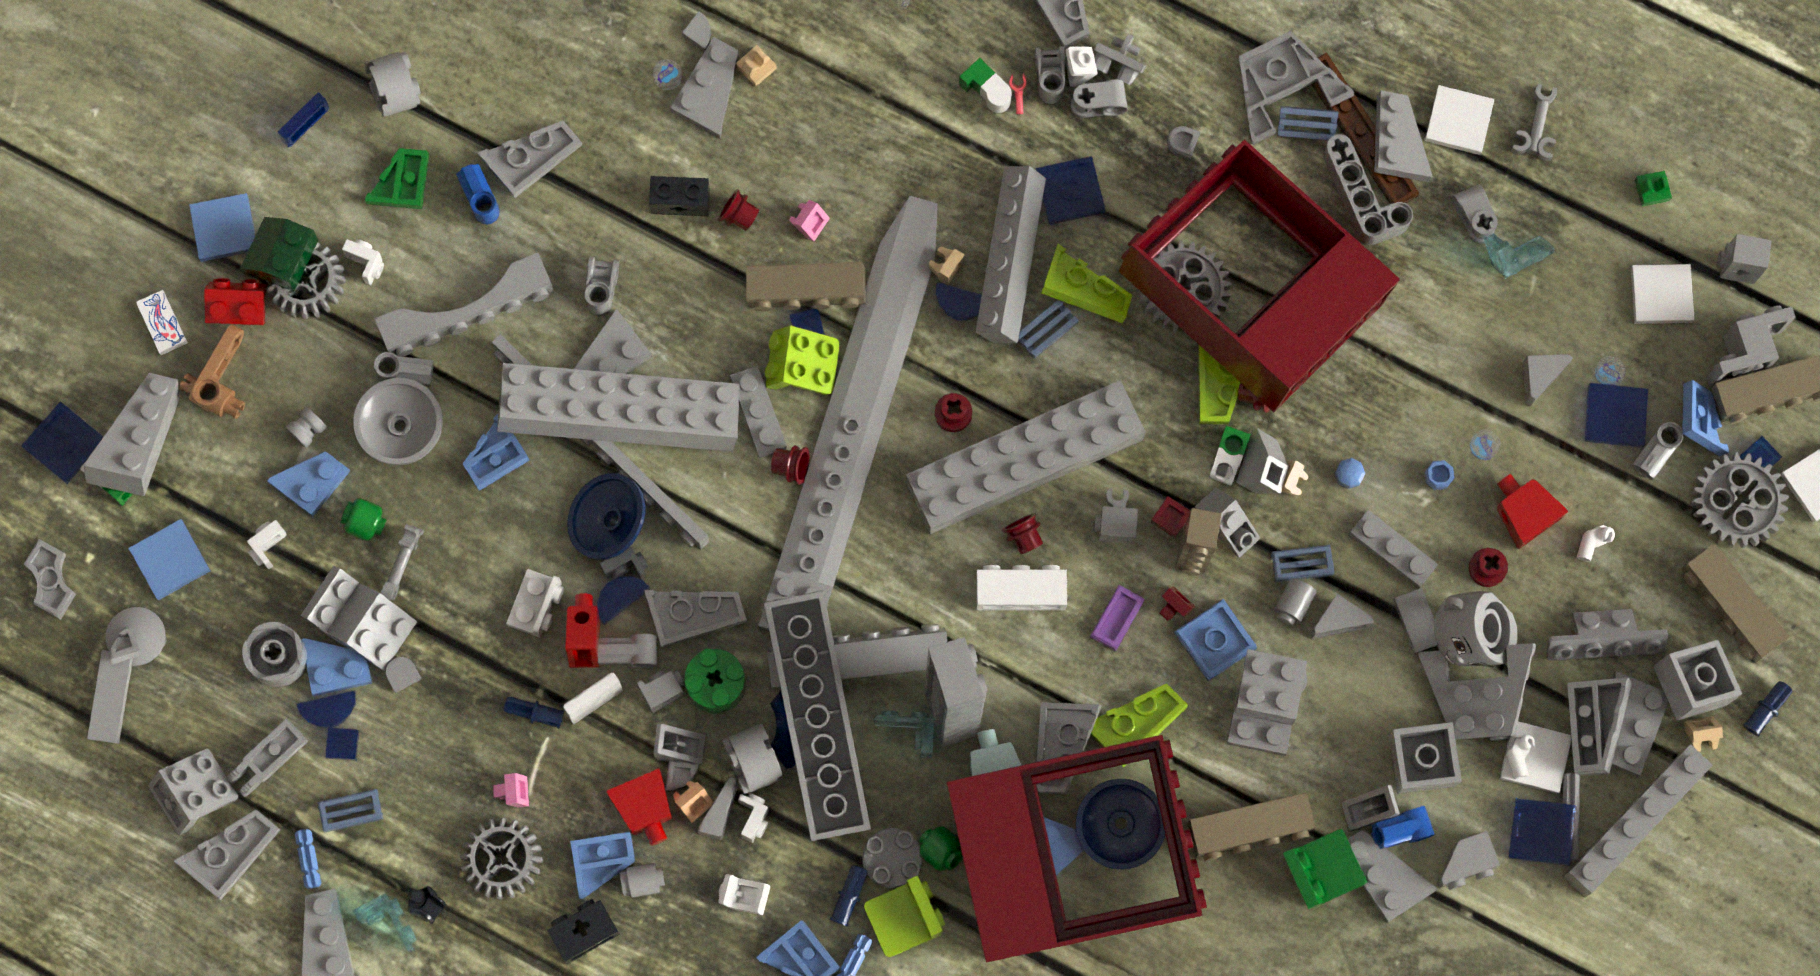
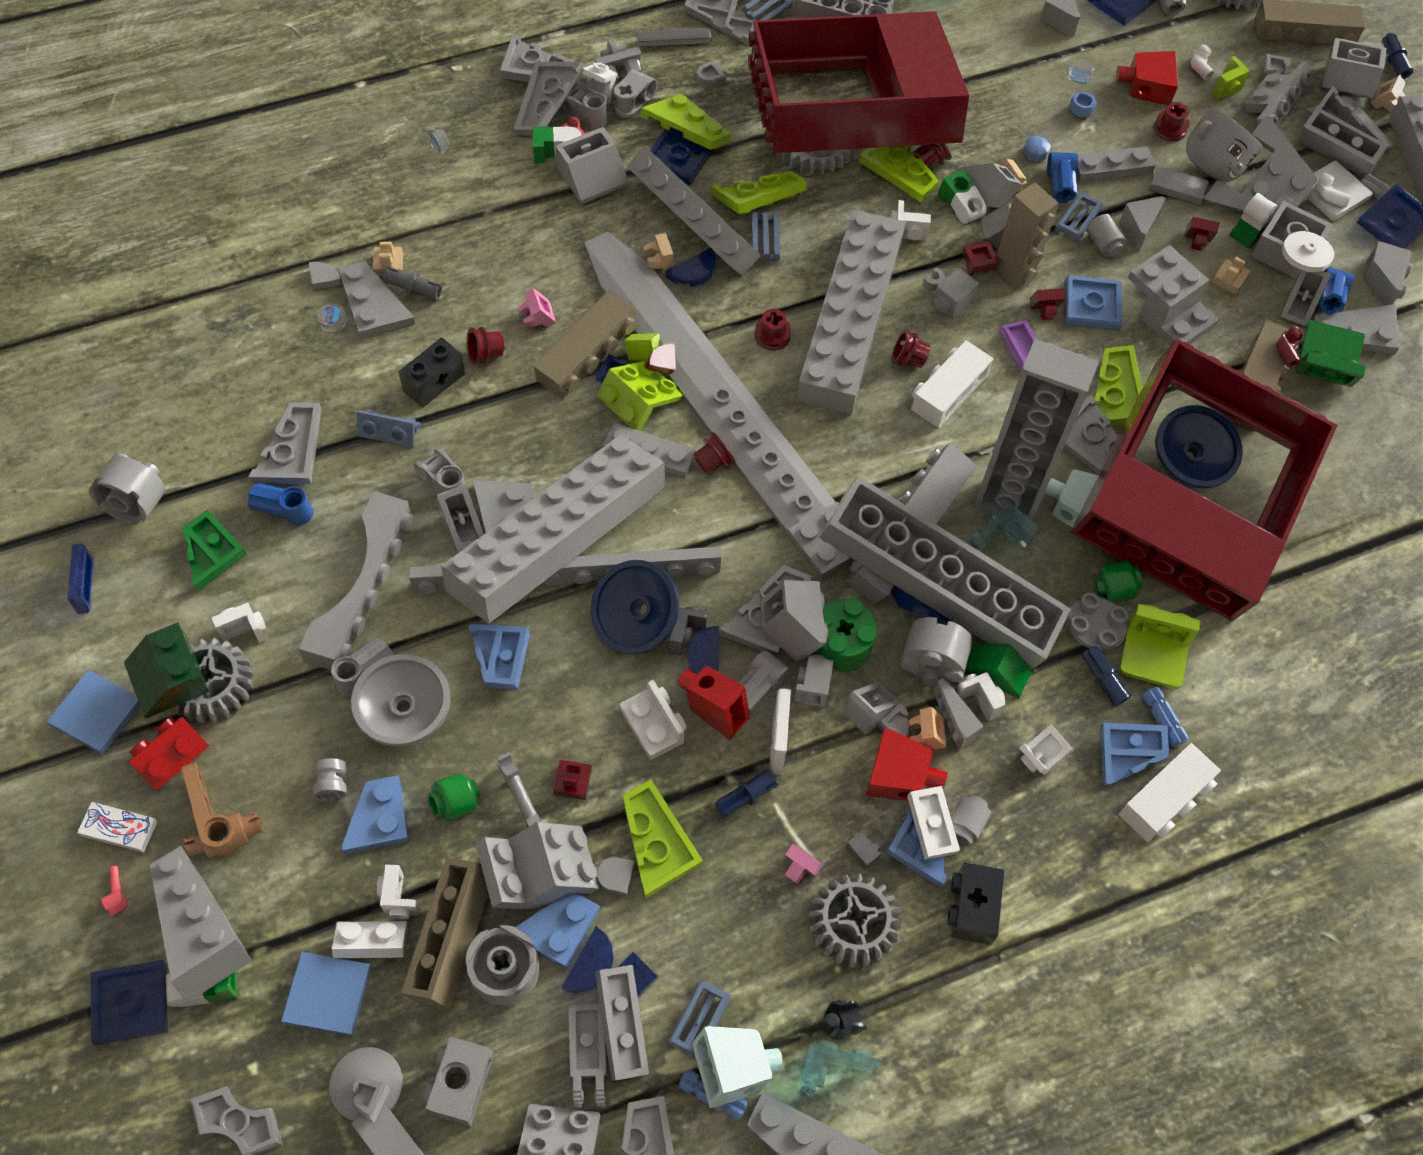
camera: 50 degrees left, 15 degrees down
none -> coral hand [101,866,128,916]
none -> white plate [332,921,408,958]
none -> sand blue hinge [356,409,420,448]
none -> dark grey pin [383,266,443,301]
none -> dark tan brick [401,858,488,1011]
none -> light grey brick [423,1036,495,1127]
none -> light grey slope [436,484,484,552]
none -> light grey wing [513,61,584,136]
none -> dark red tile [553,760,592,800]
none -> light grey slope [555,127,629,204]
none -> light grey plate [595,965,649,1081]
none -> lime wing [622,779,703,899]
none -> lime slope [624,333,660,362]
none -> light grey axle [637,28,711,47]
none -> lime wing [640,94,732,150]
none -> tile [645,344,676,374]
none -> light aqua torso [692,1026,783,1108]
none -> light grey slope [760,580,828,661]
none -> flat silver piece [846,831,881,870]
none -> white bracket [890,200,931,241]
none -> white plate [907,786,960,860]
none -> green slope [965,644,1032,699]
none -> blue piece [1047,152,1078,203]
none -> dark red tile [1184,217,1220,251]
none -> tan tile [1211,257,1251,296]
none -> lime bracket [1212,56,1250,101]
none -> leg [1229,193,1277,249]
none -> light grey tile [1261,54,1291,78]
none -> dark red arm [1276,326,1303,368]
none -> white piece [1282,231,1334,272]

